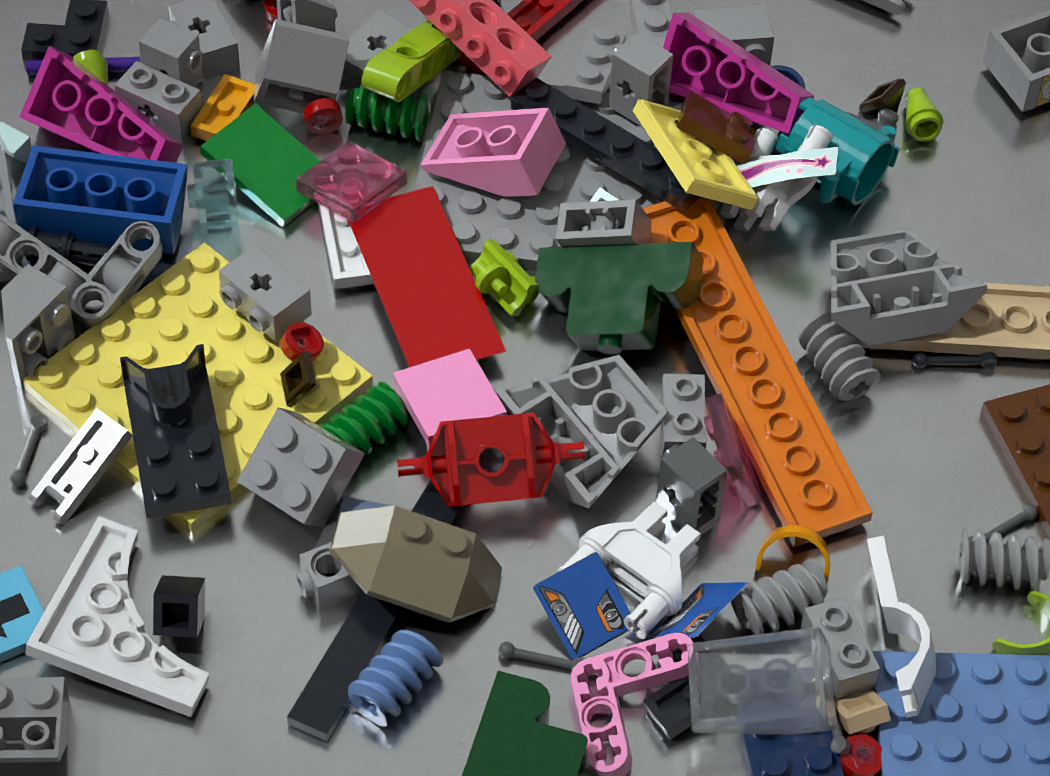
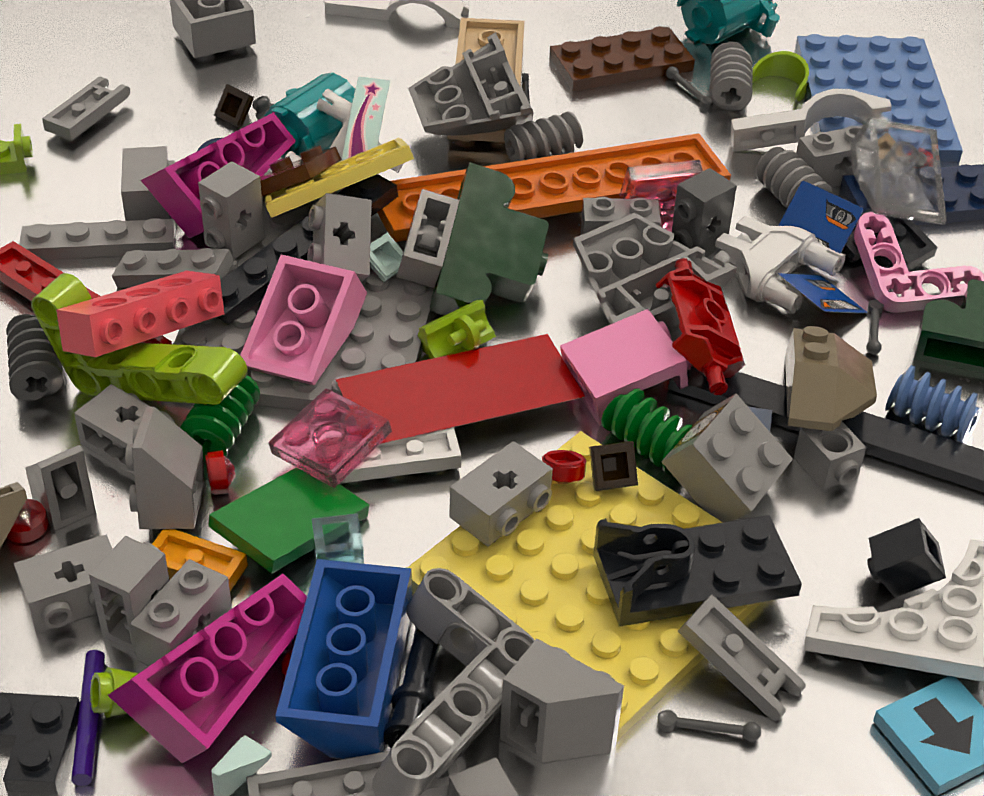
camera: 90 degrees left, 10 degrees down
light orange helmet [755,525,830,584] -> none
lime cone [905,88,944,141] -> none
none -> light grey brick [307,193,372,282]

